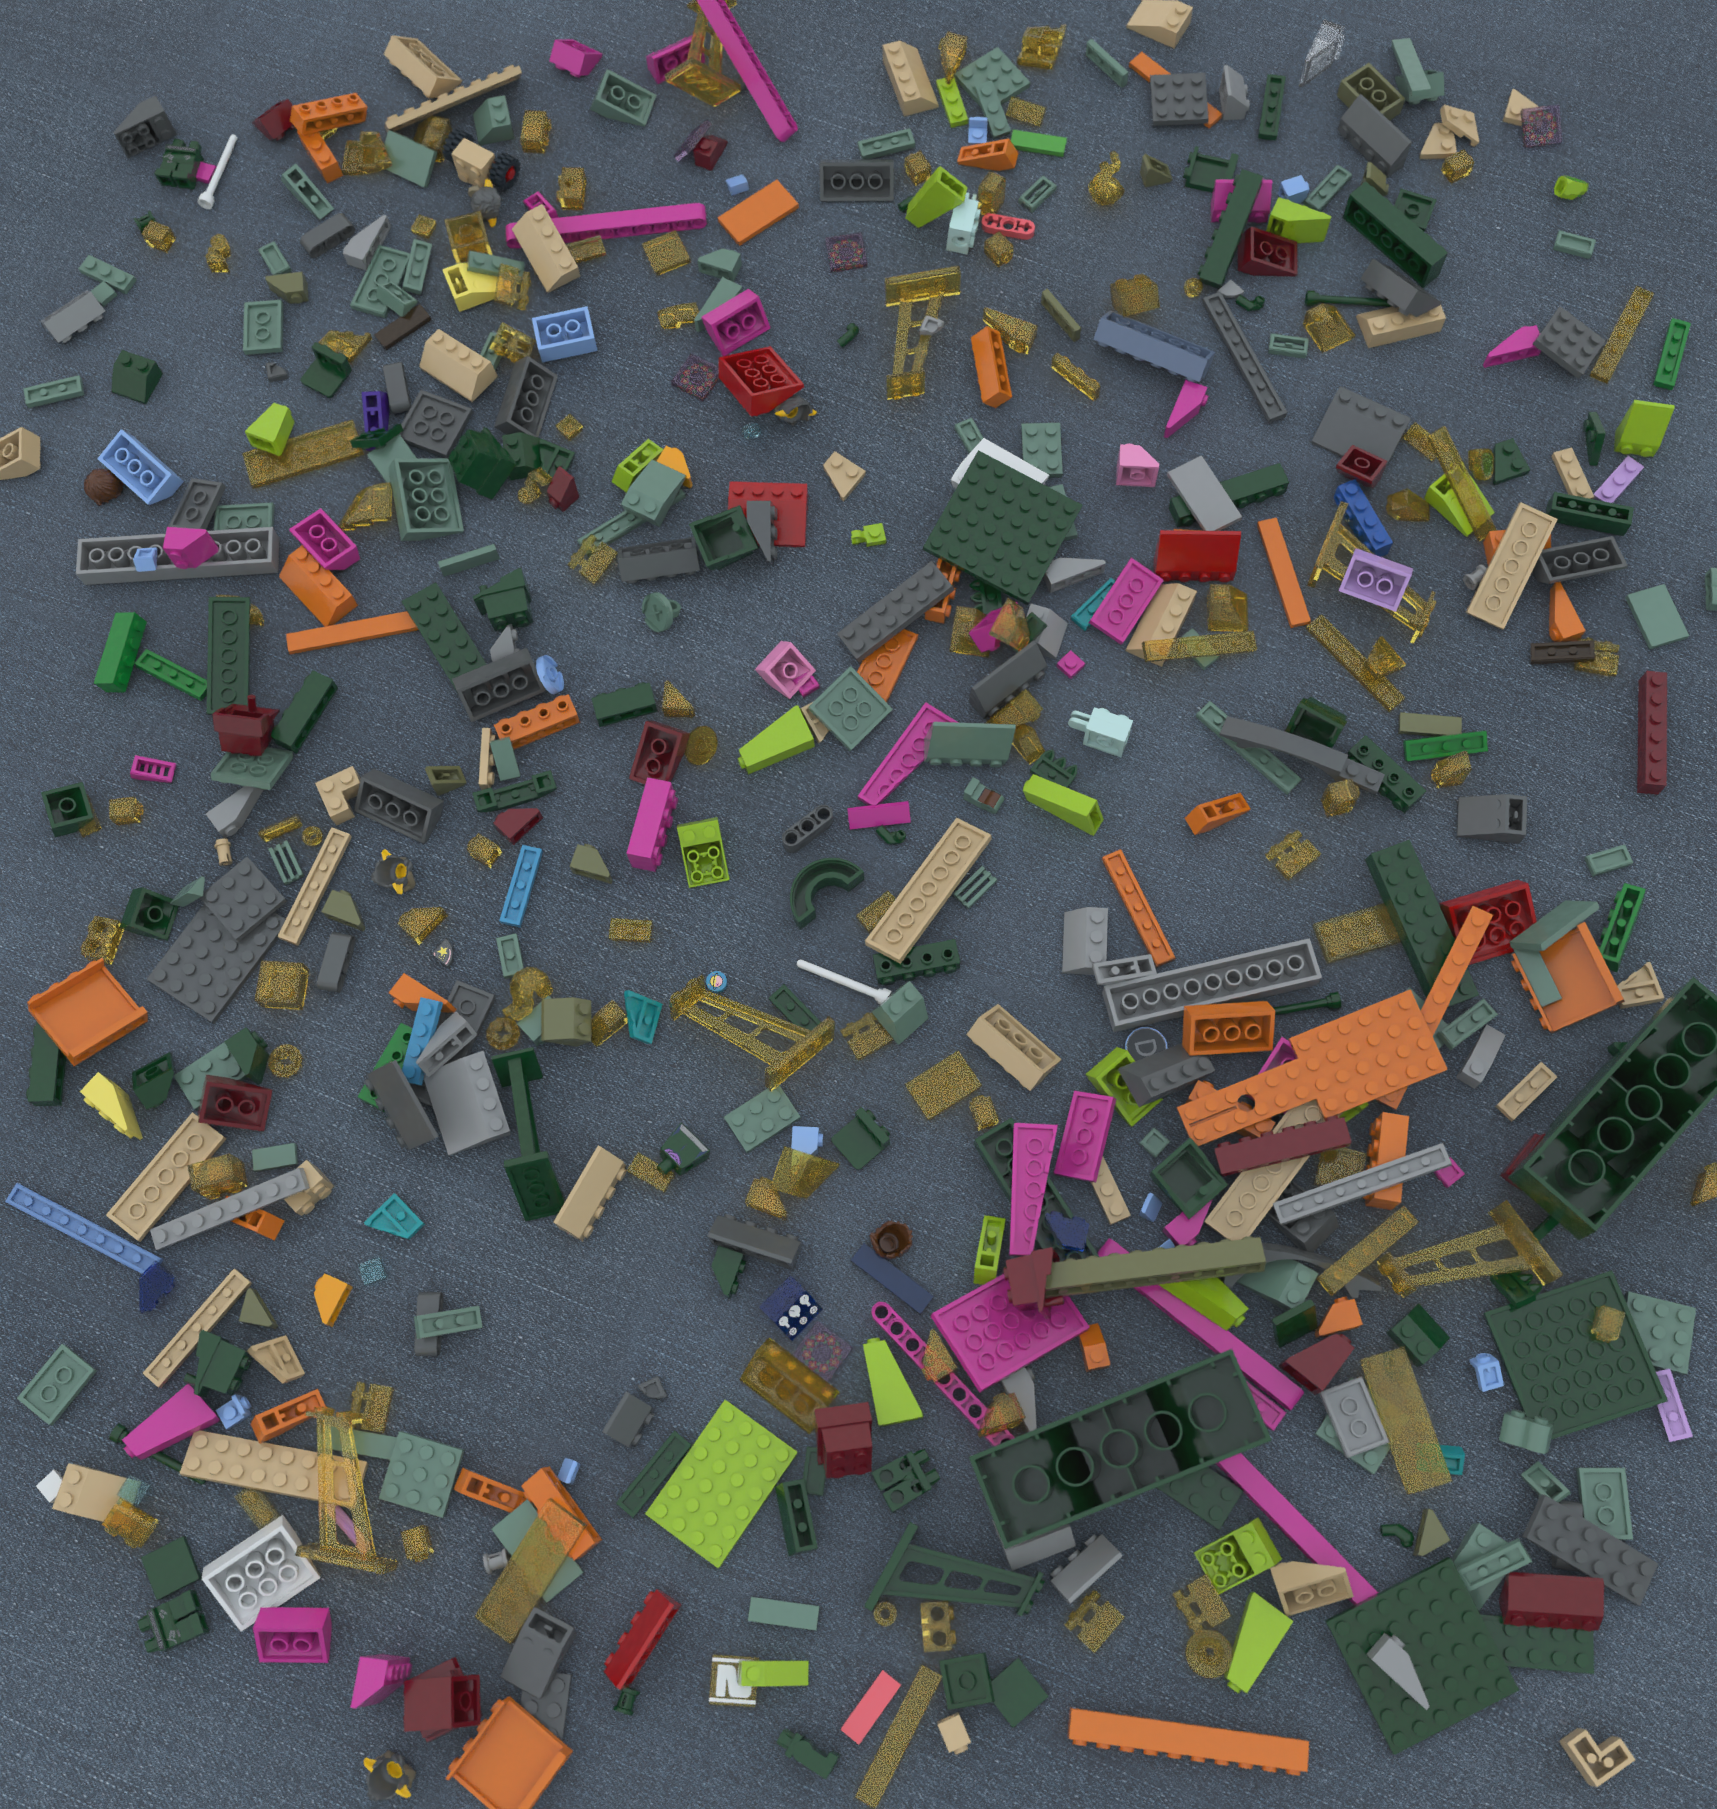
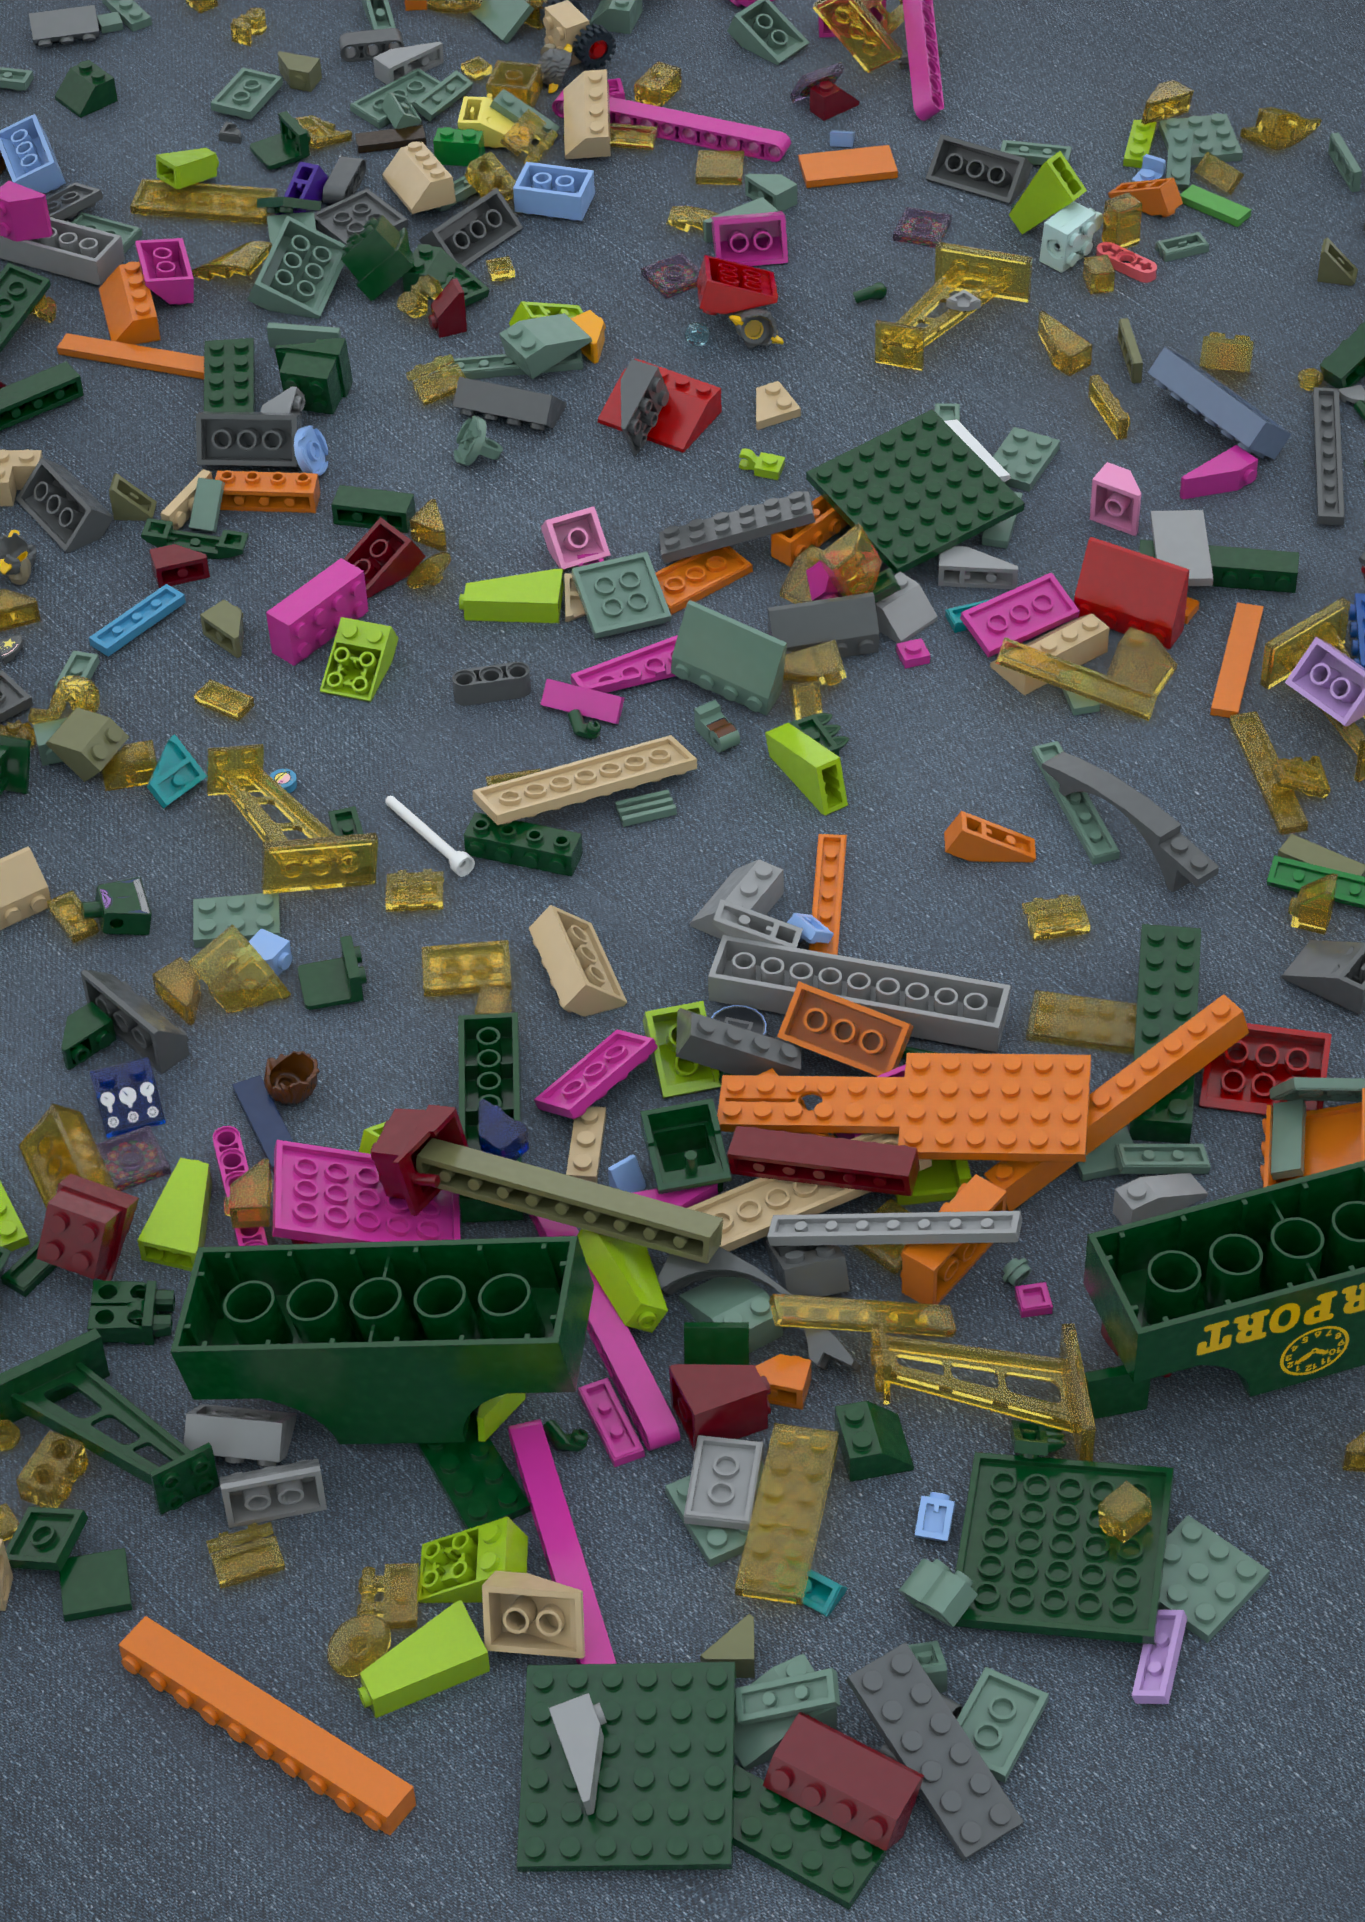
camera: 25 degrees right, 25 degrees down
sand green tile [258,241,292,275] -> none
clear yellow brick [466,833,502,868] -> none
clear yellow brick [520,110,551,153] -> none
dark green piece [689,505,759,570] -> none
dark green brick [790,858,865,930] -> none
sand green slope [872,981,928,1045] -> none
tan slope [883,40,939,117] -> none
orange brick [971,326,1012,408] -> none
dark pink wing [1009,1123,1057,1256] -> none
light aqua brick [1068,707,1133,757] -> none
clear yellow hair [1088,151,1125,205] -> none
dark green piece [1285,697,1348,748] -> none
clear yellow brick [1321,779,1360,818] -> none
dark green brick [1347,735,1426,814] -> none
dark green arm [1380,1524,1414,1548] -> none
none -> green brick [433,127,485,167]
none -> light blue bracket [787,913,834,944]

